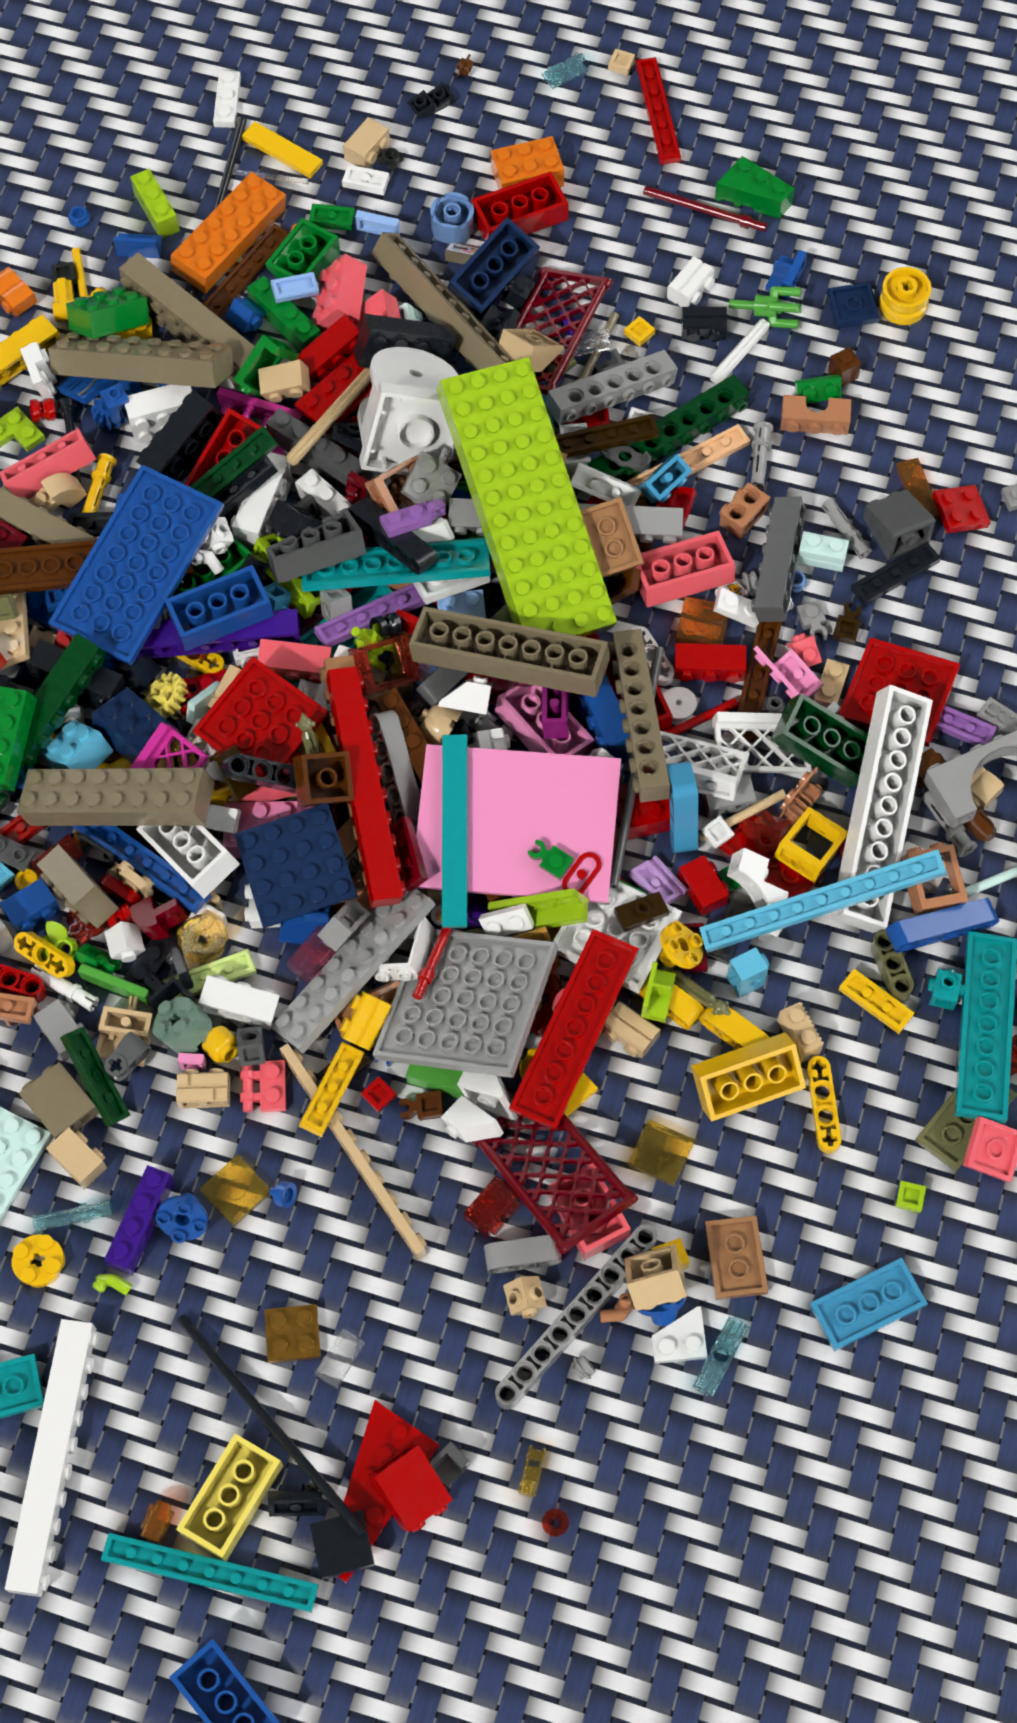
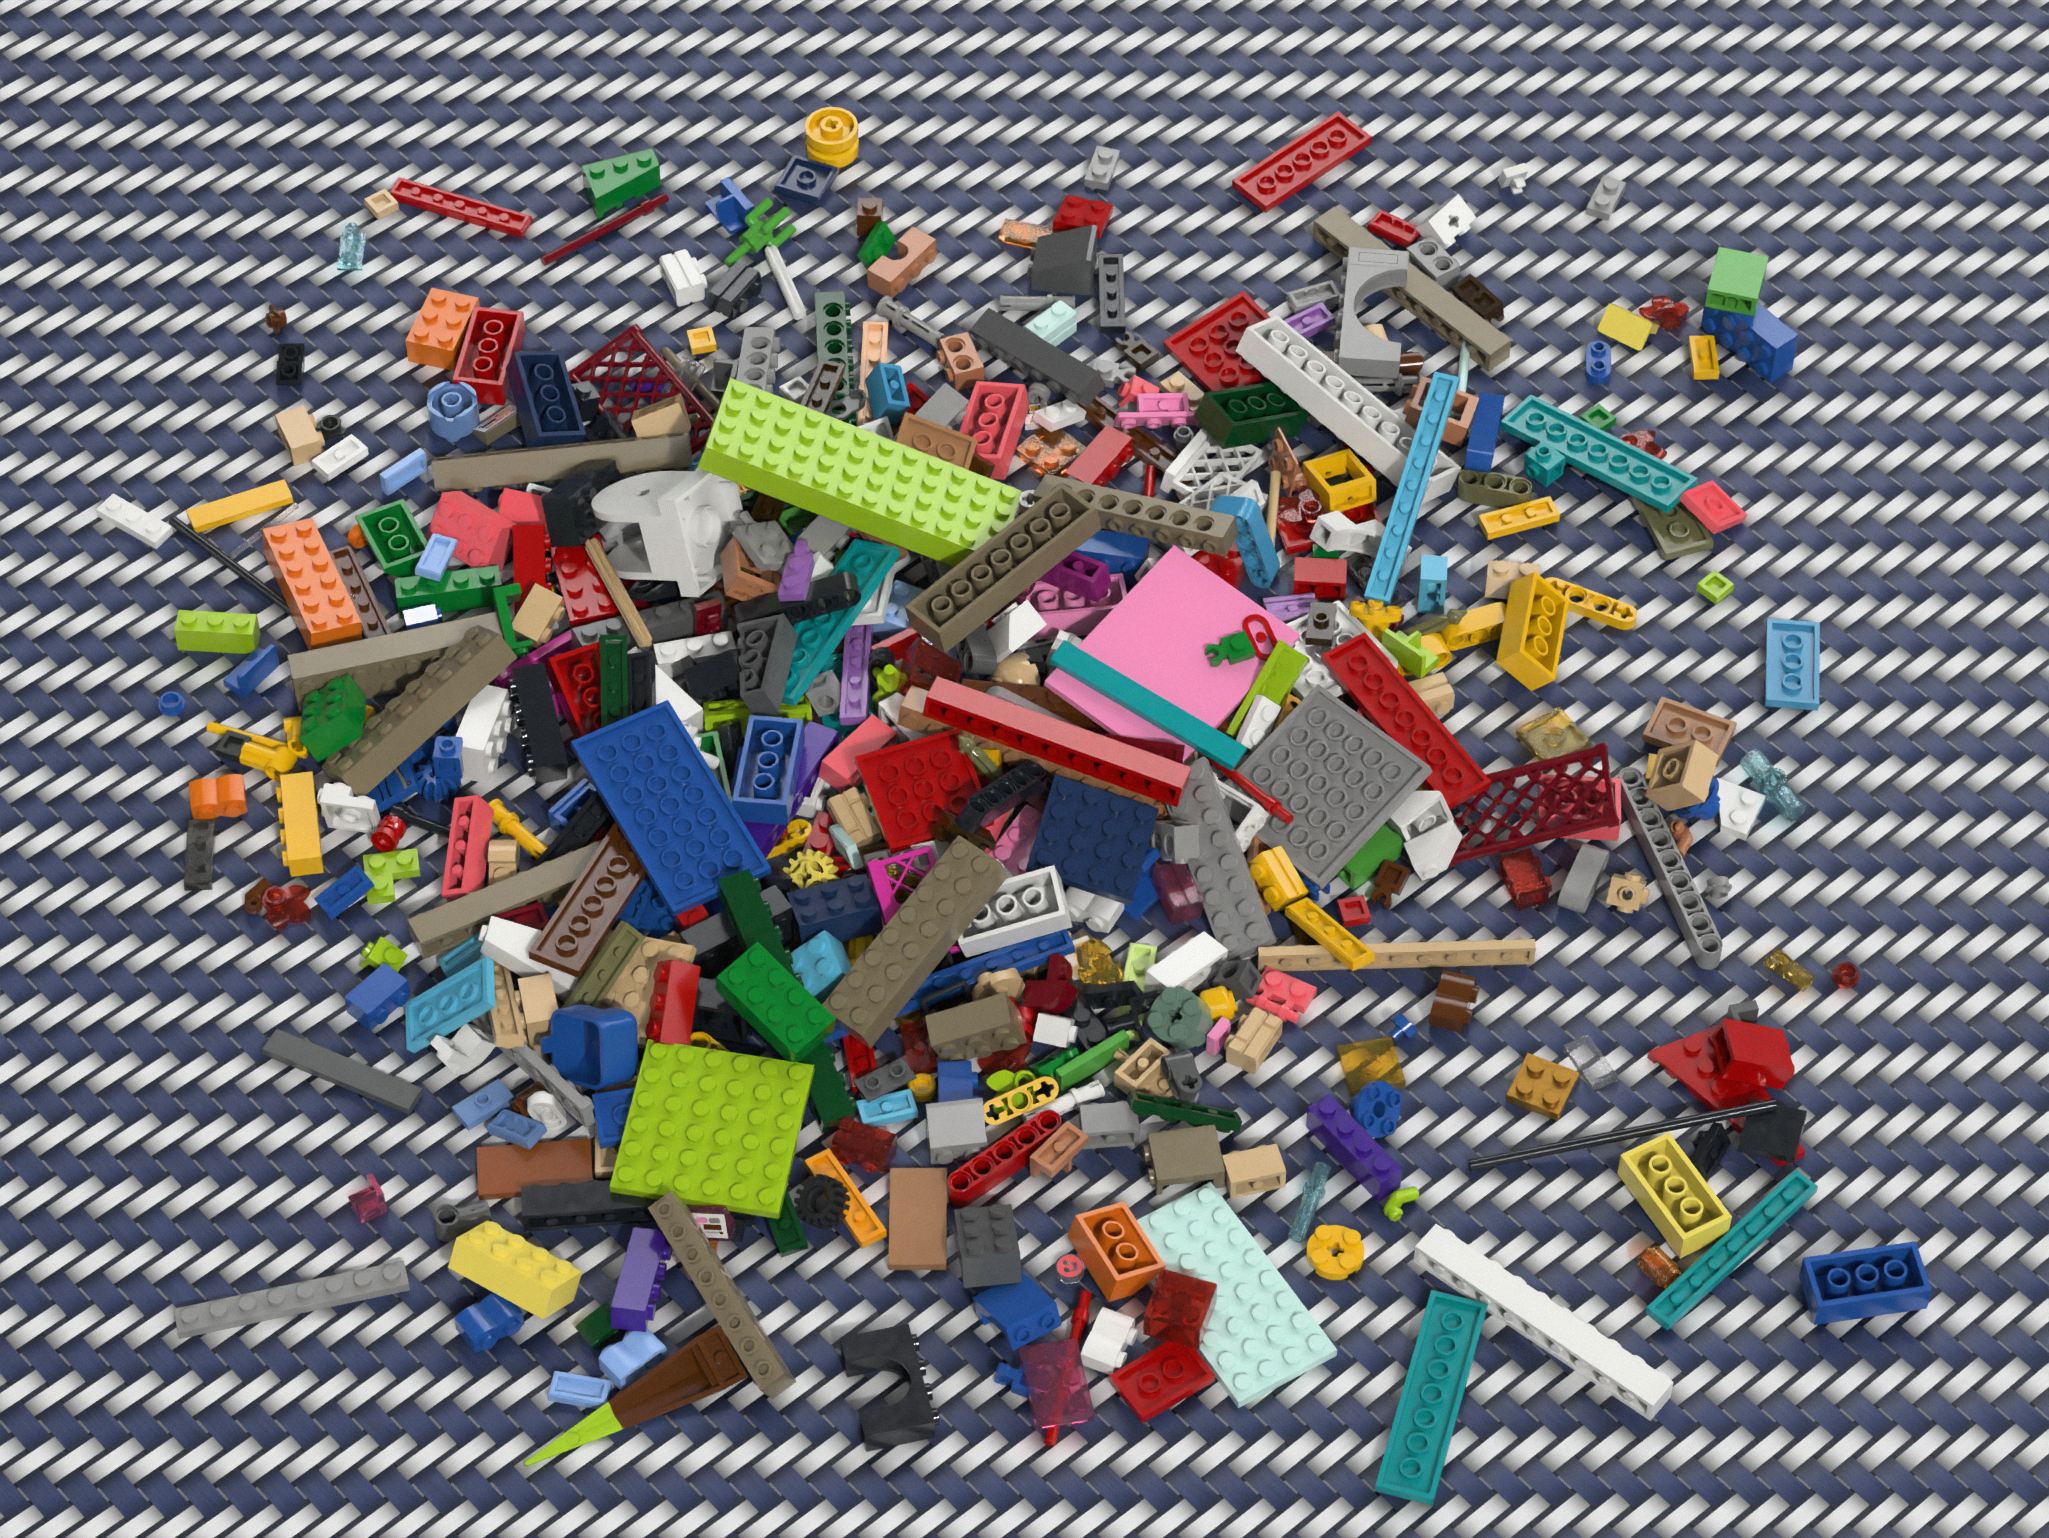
camera: 60 degrees left, 15 degrees down
reddish brown brick [293,751,354,807] -> none
green plate [309,204,355,231] -> none
white tile [701,815,735,850] -> none
none -> reddish brown brick [1429,970,1480,1033]

